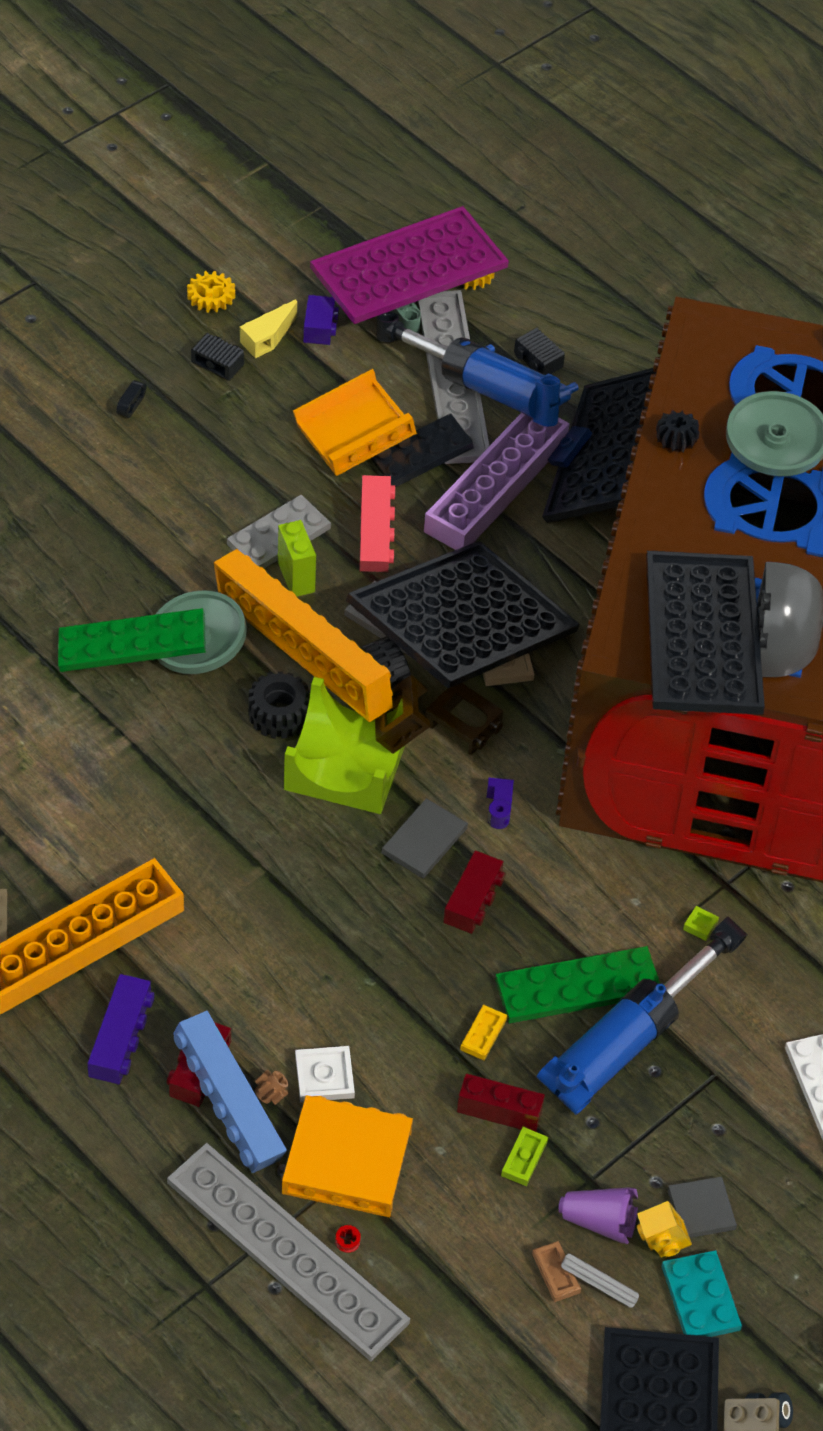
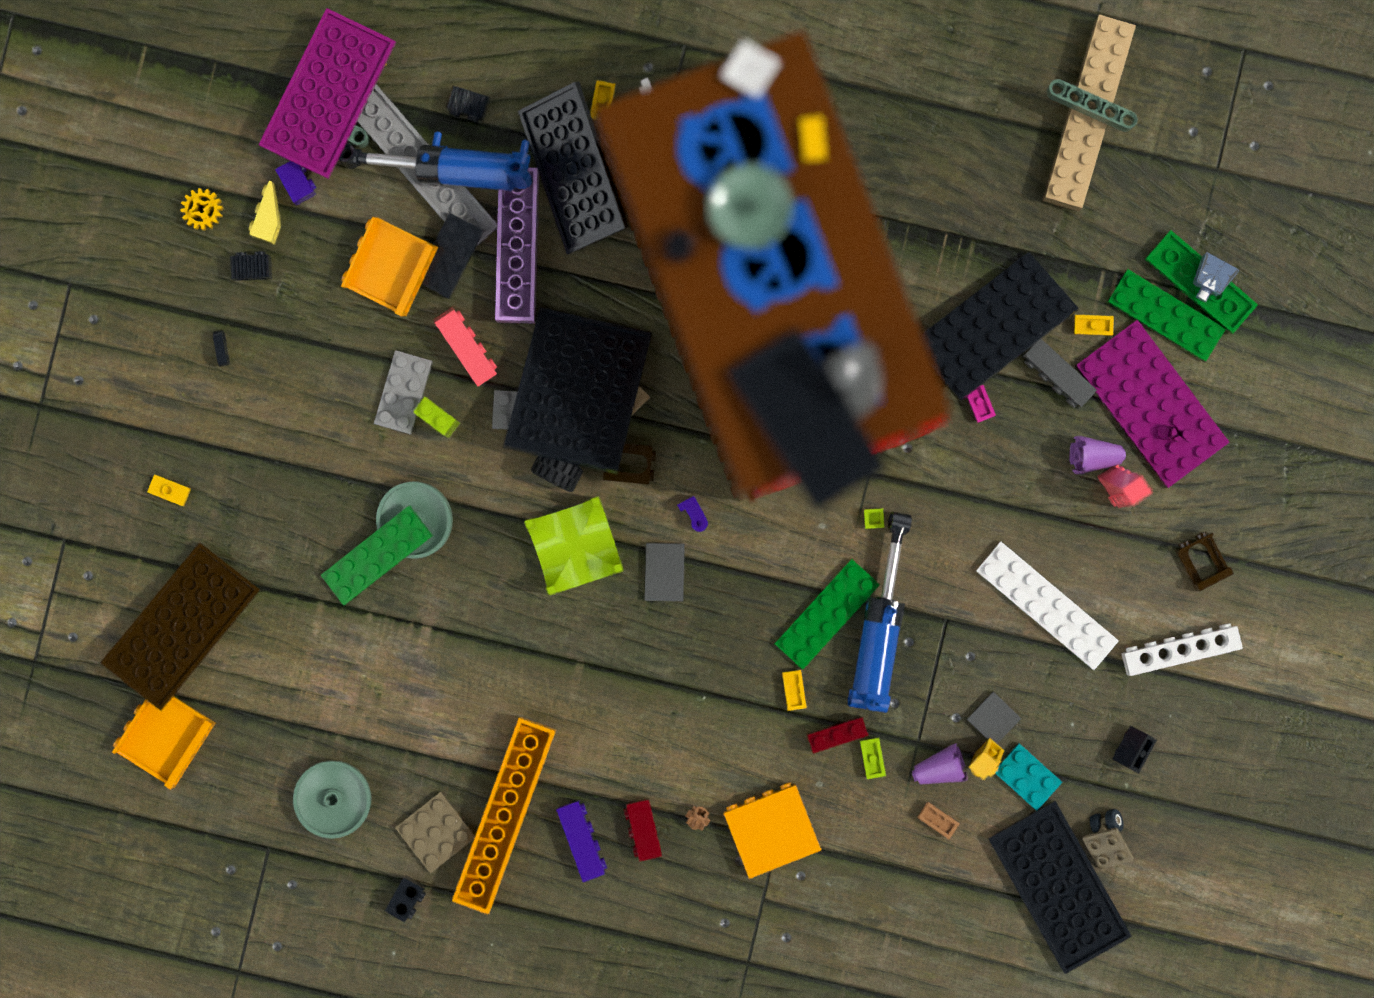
camera: 25 degrees left, 35 degrees up
light grey plate [167,1143,410,1362] -> none
medium blue brick [173,1011,287,1173] -> none
light orange brick [213,549,393,722] -> none
black tyre [248,671,310,739] -> none
white plate [295,1046,355,1103] -> none
red bush [335,1225,361,1253] -> none
dark brown panel [375,675,430,754] -> none
dark red brick [443,850,506,934] -> none
dark blue plate [547,426,593,468] -> none
light grey axle [561,1253,639,1308] -> none

